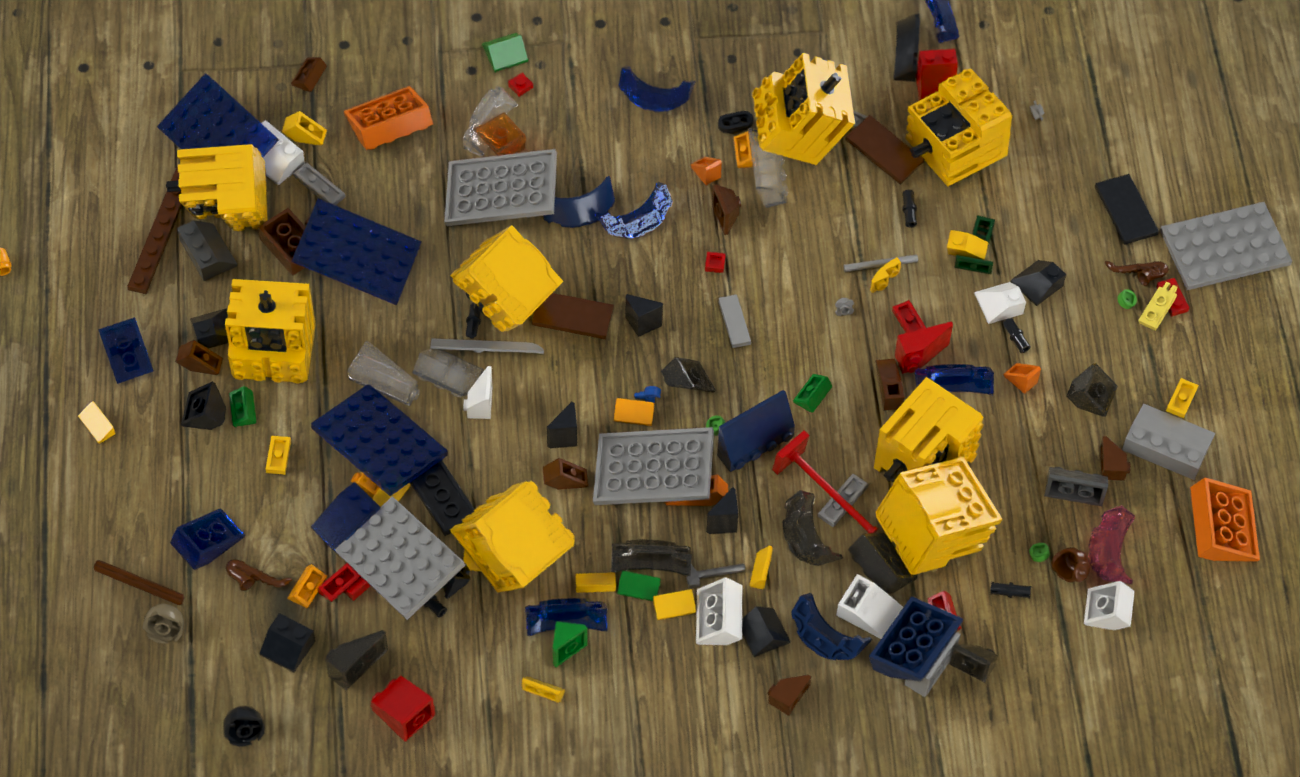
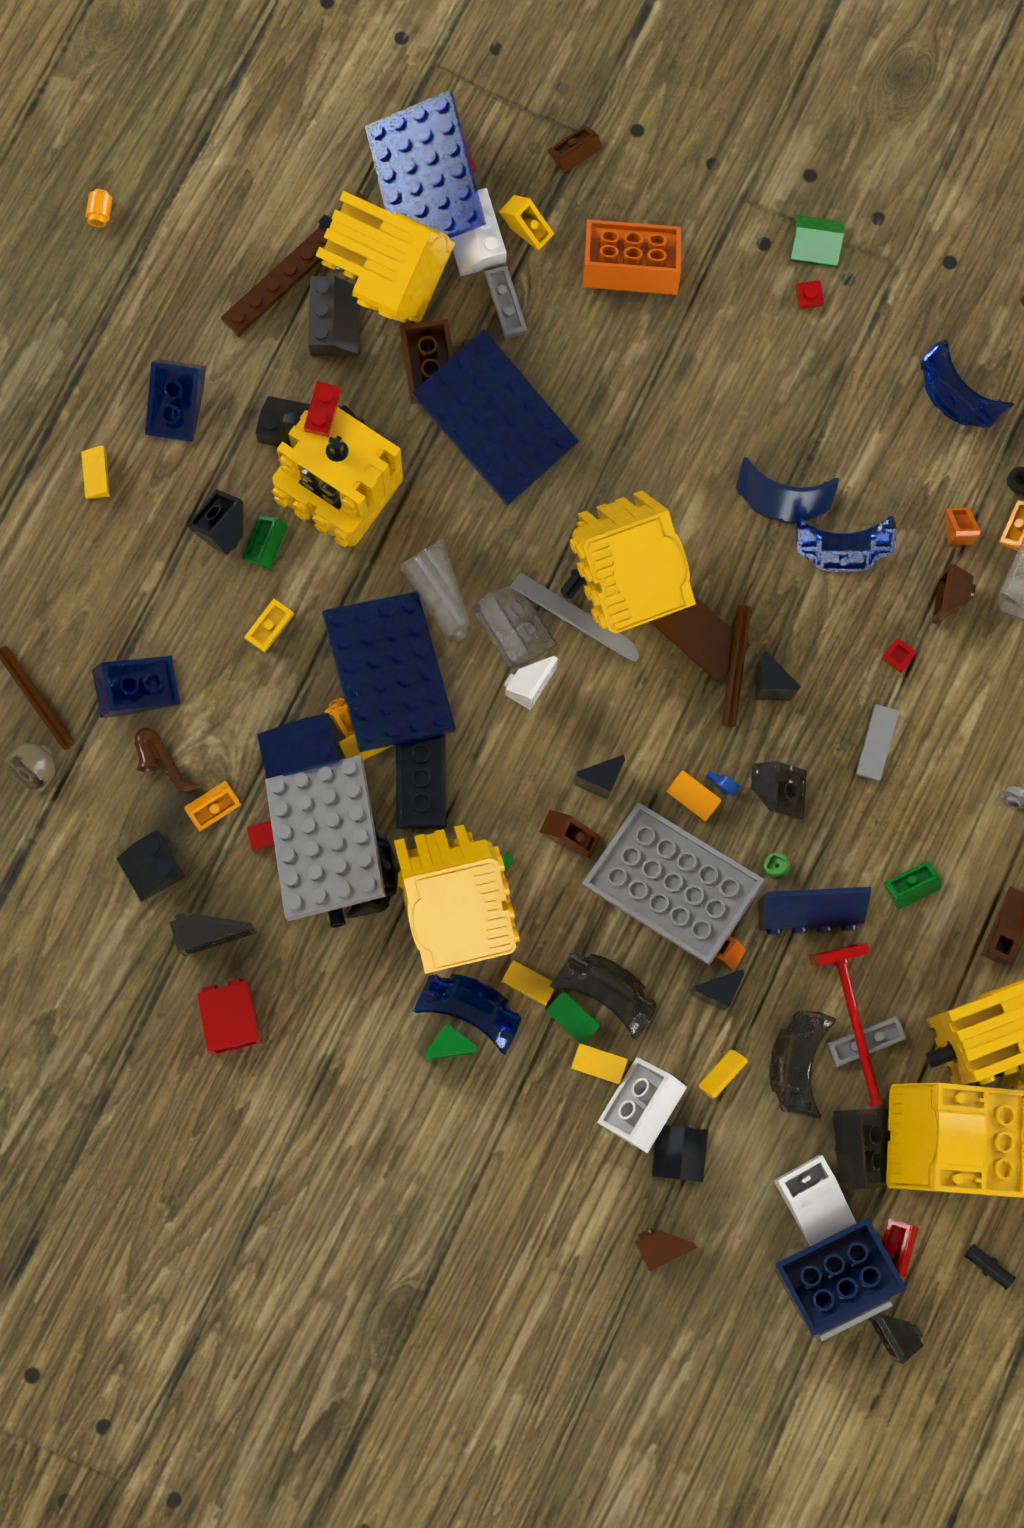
camera: 25 degrees right, 20 degrees up
reddish brown slope [175,340,223,375] -> none
black cylinder [223,706,265,747] -> none
red slope [318,562,361,602] -> none
light grey plate [444,149,557,226] -> none
clear windscreen [463,86,518,157] -> none
clear orange slope [475,112,526,156] -> none
yellow slope [522,677,565,703] -> none
flat silver piece [686,563,745,589] -> none
dark blue windscreen [791,593,873,660] -> none
none -> red plate [304,381,342,437]
none -> reddish brown axle [722,605,751,727]

